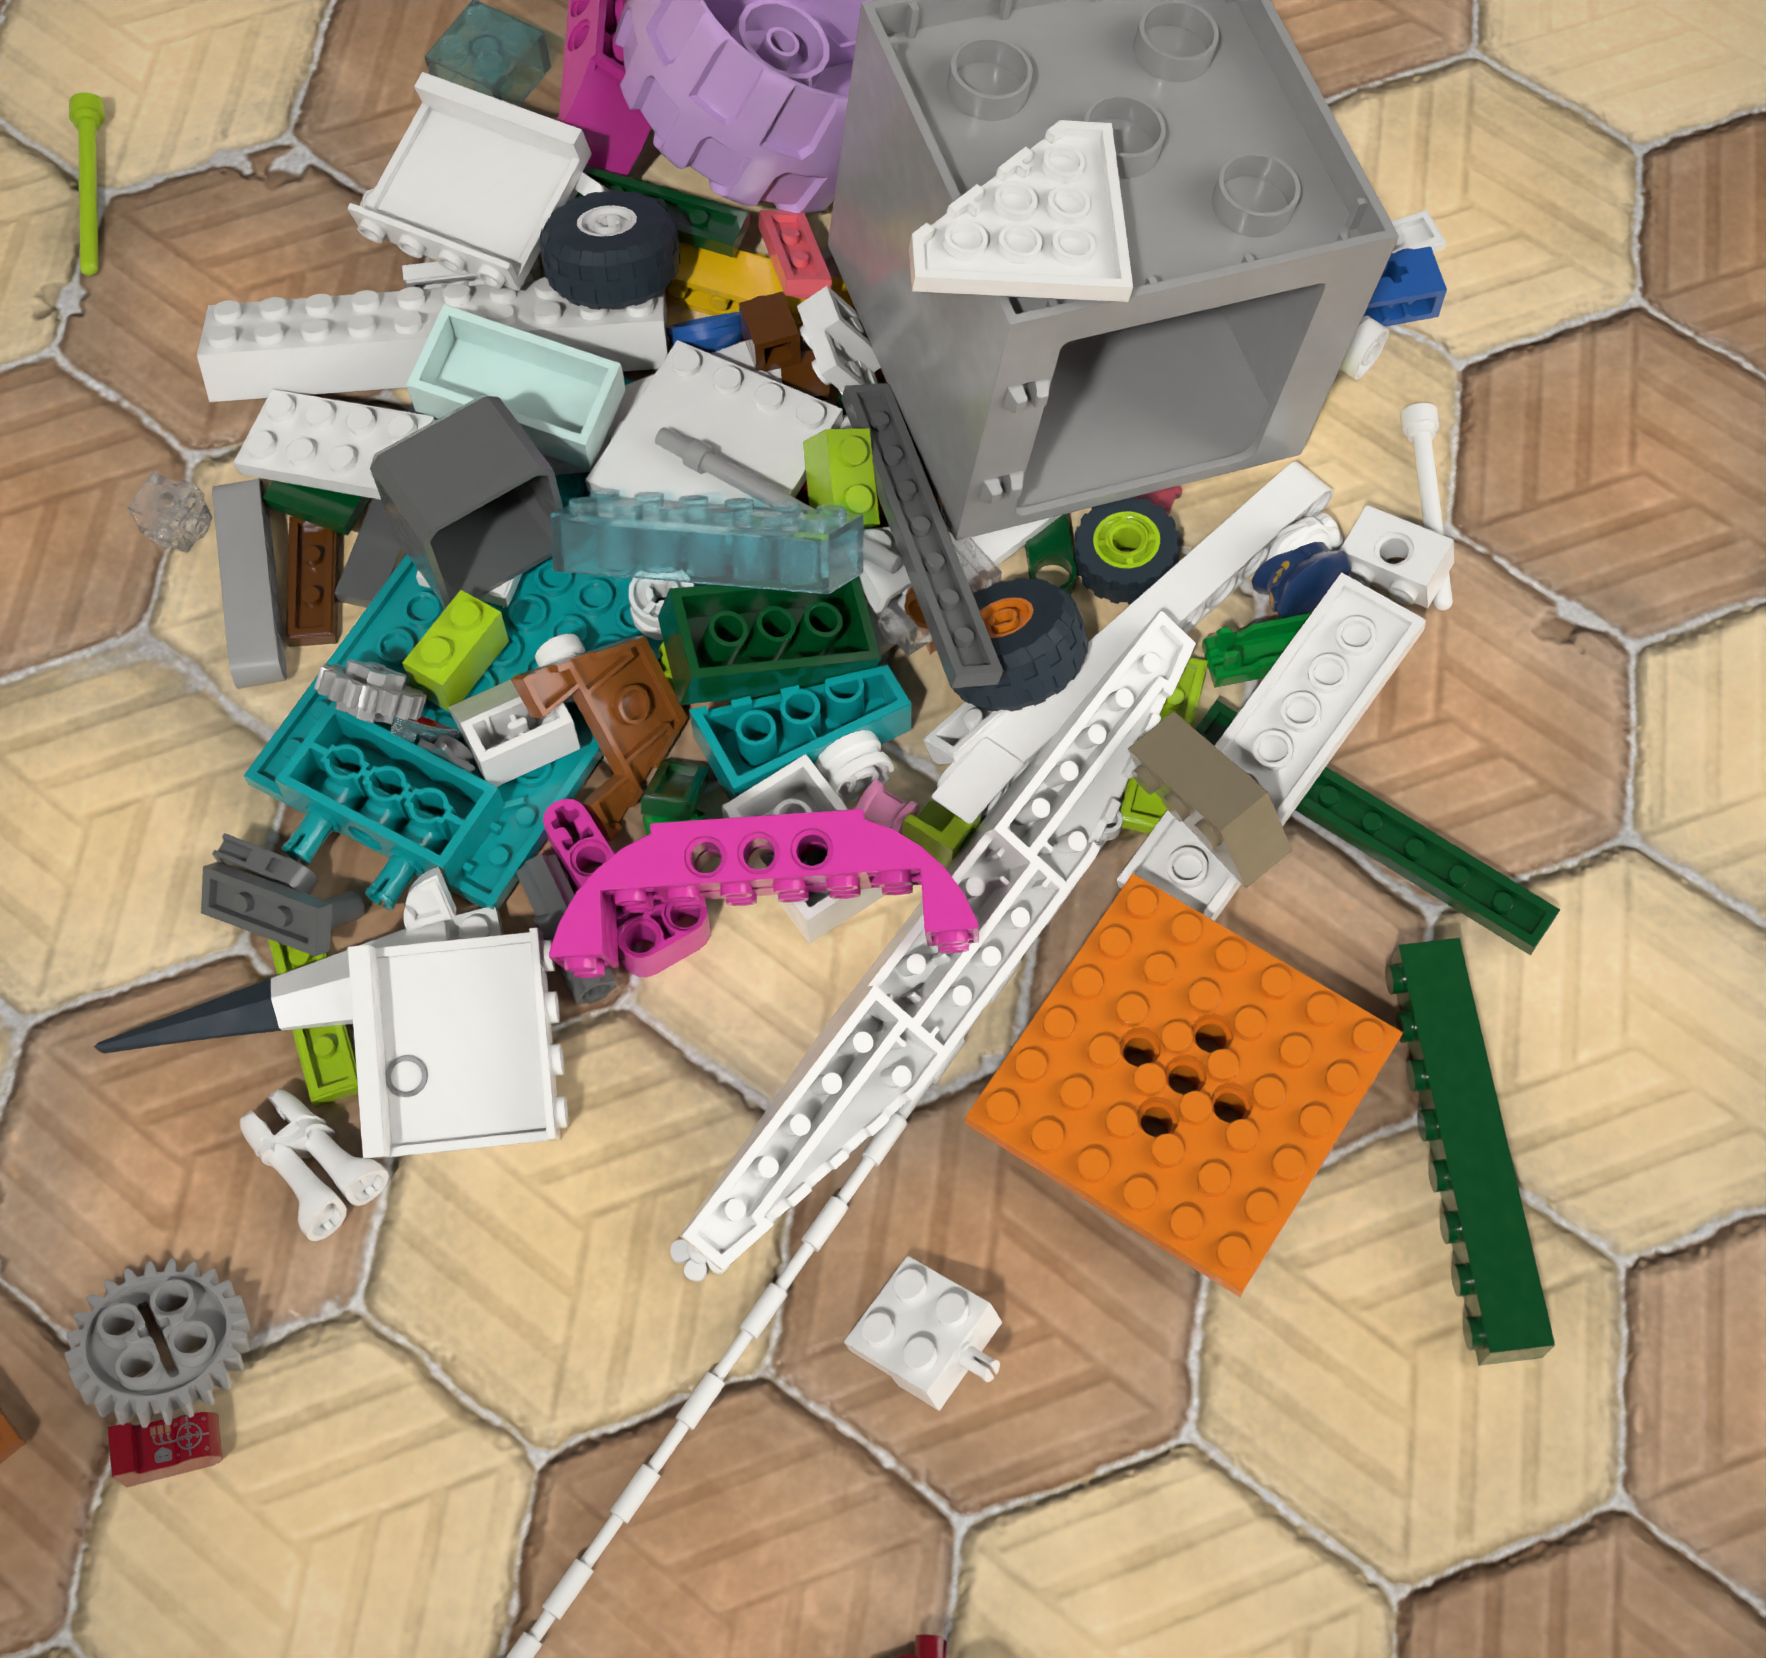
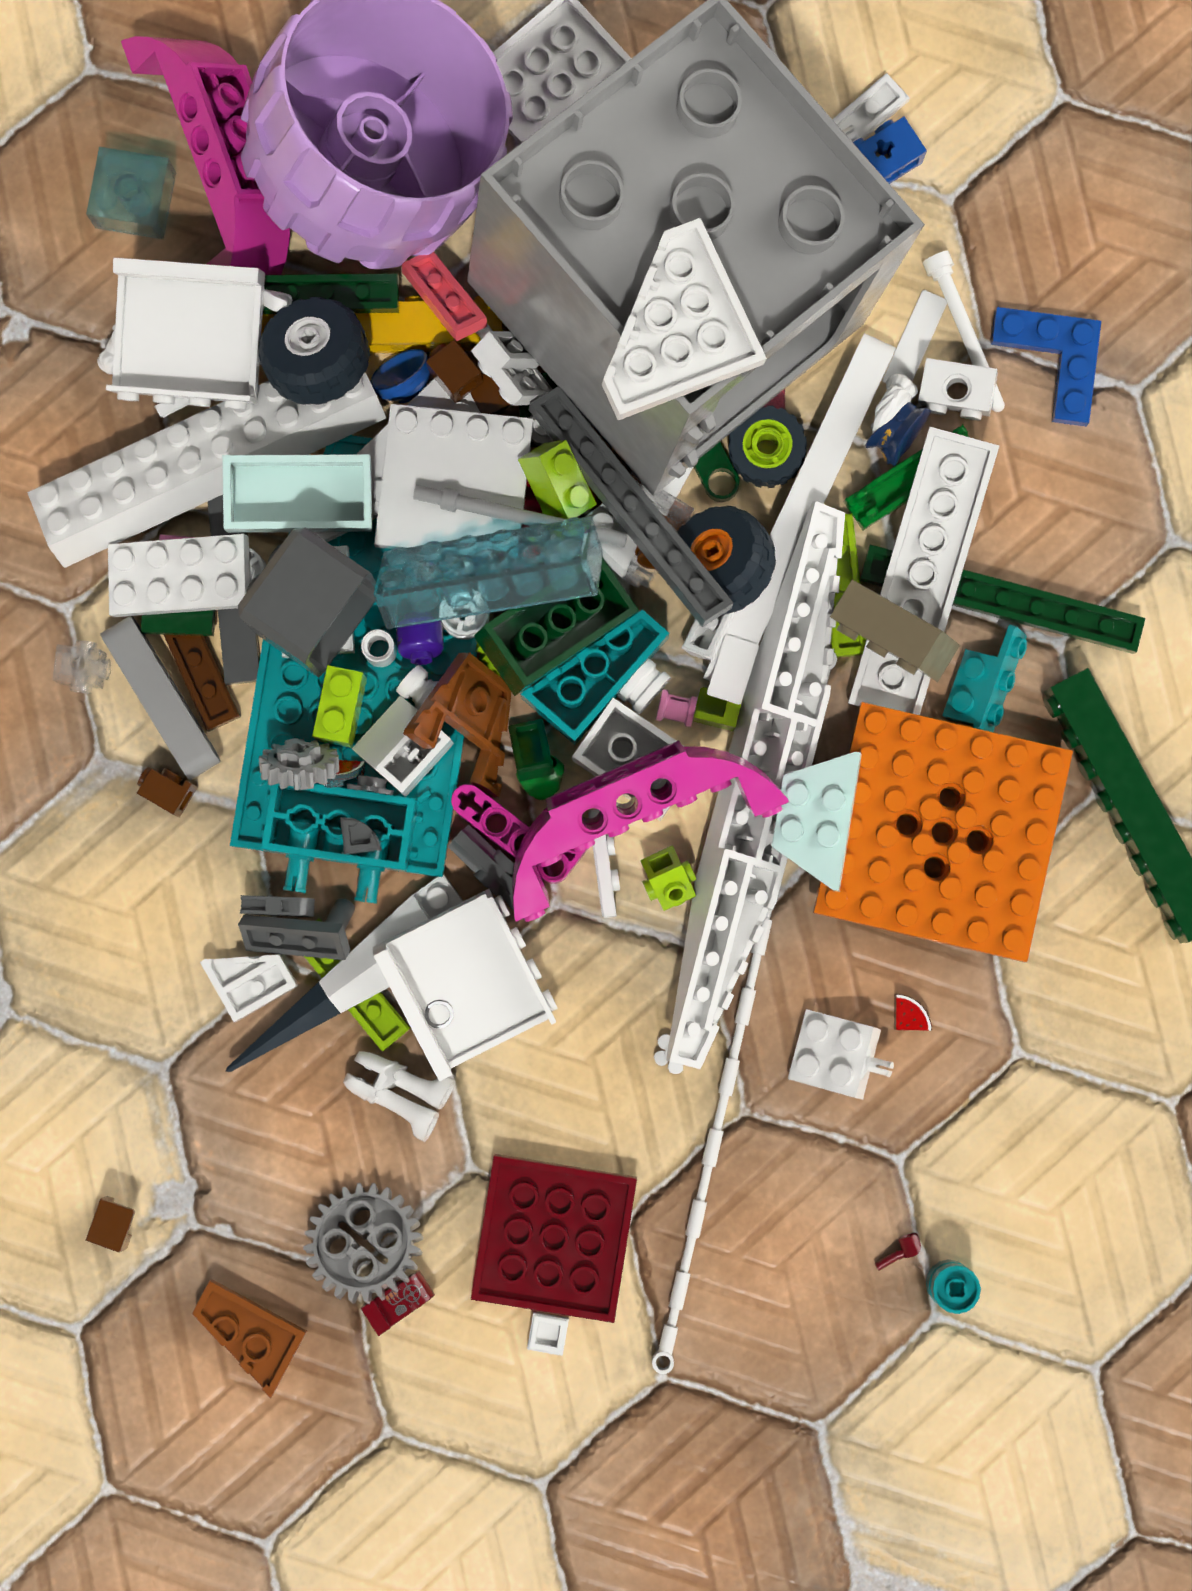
camera: 20 degrees left, 20 degrees up
white tile [403,867,457,931] -> none
none -> reddish brown brick [137,767,198,817]
none -> white wing [200,955,298,1022]
none -> dark grey tile [340,818,382,855]
none -> white beam [361,630,397,667]
none -> dark purple head [396,609,444,665]
none -> dark red plate [471,1154,637,1323]
none -> white tile [527,1311,569,1356]
none -> white plate [588,809,620,919]
none -> lime brick [640,845,697,911]
none -> light aqua wing [772,752,862,892]
none -> white sticker [882,290,947,383]
none -> red tile [894,994,932,1031]
none -> teal bracket [942,625,1027,732]
none -> blue plate [991,307,1102,427]

